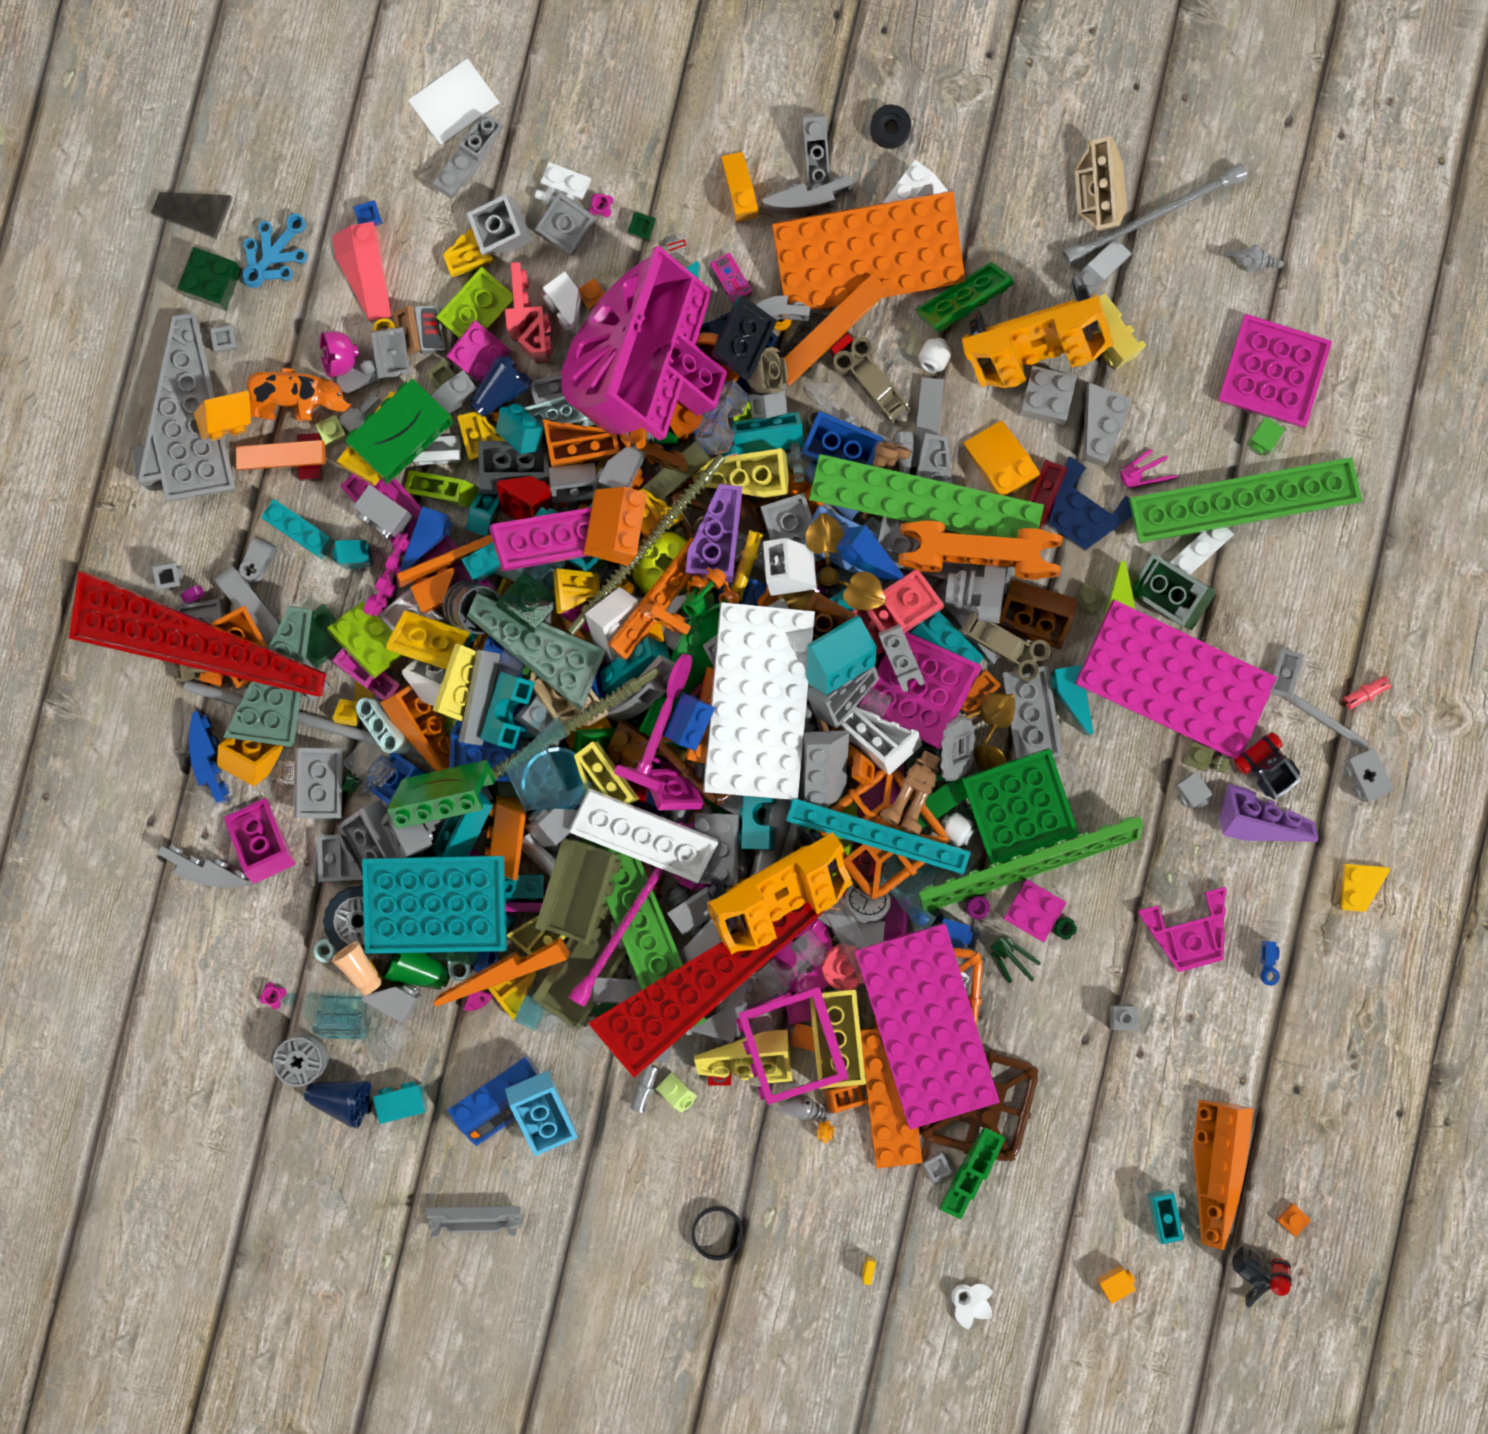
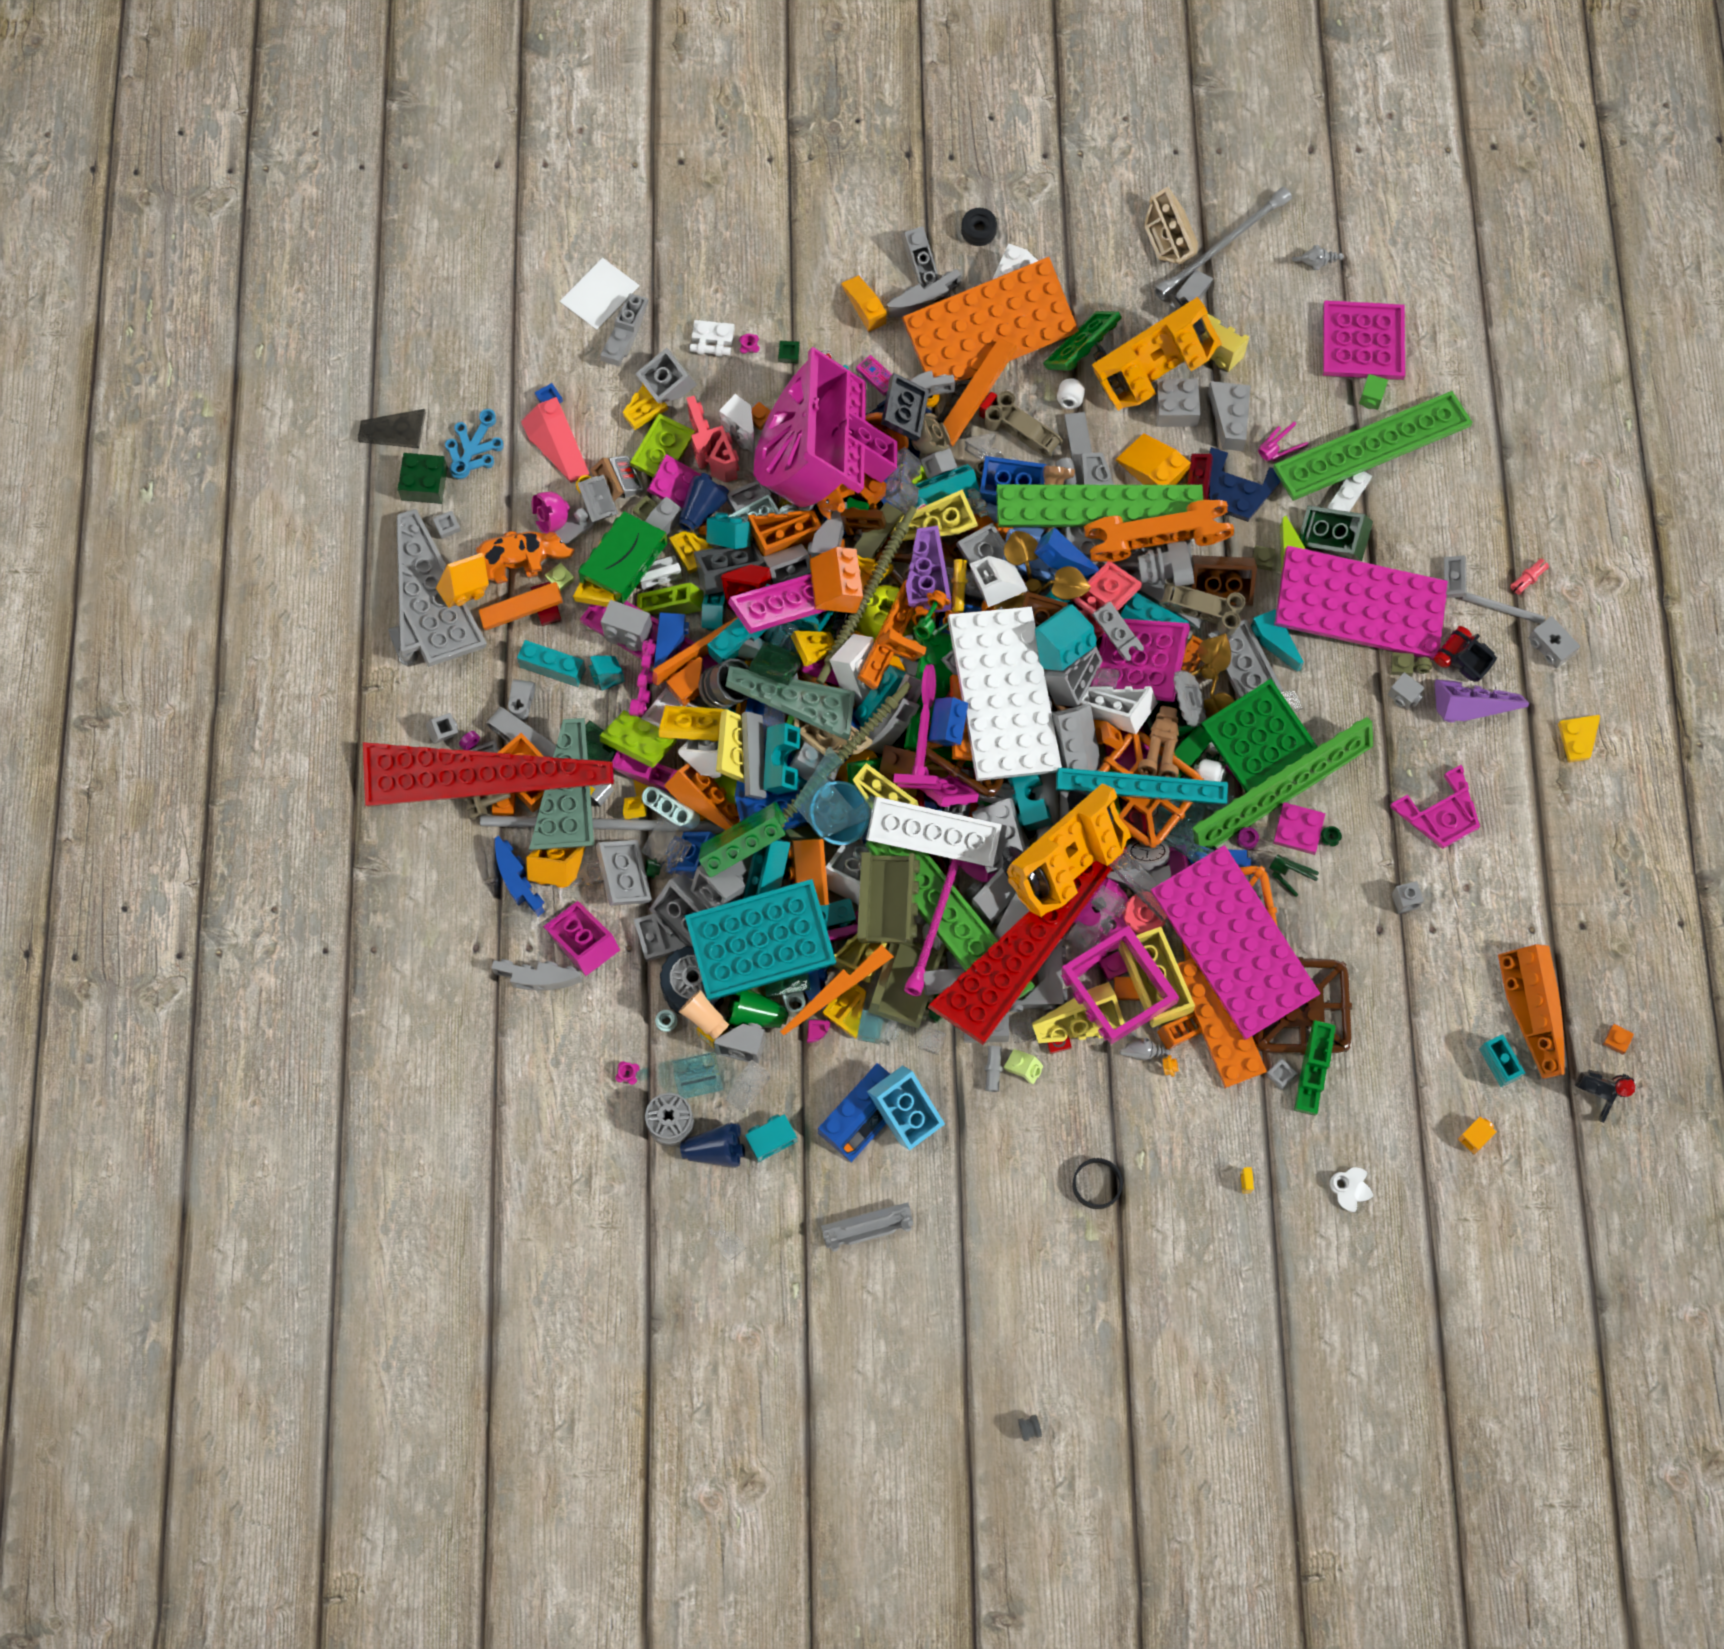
camera: 10 degrees left, 15 degrees down
light grey axle [339,395,382,432] -> none
light grey slope [524,808,578,847] -> none
light grey tile [534,191,598,256] -> none
blue plate [1260,941,1280,986] -> none

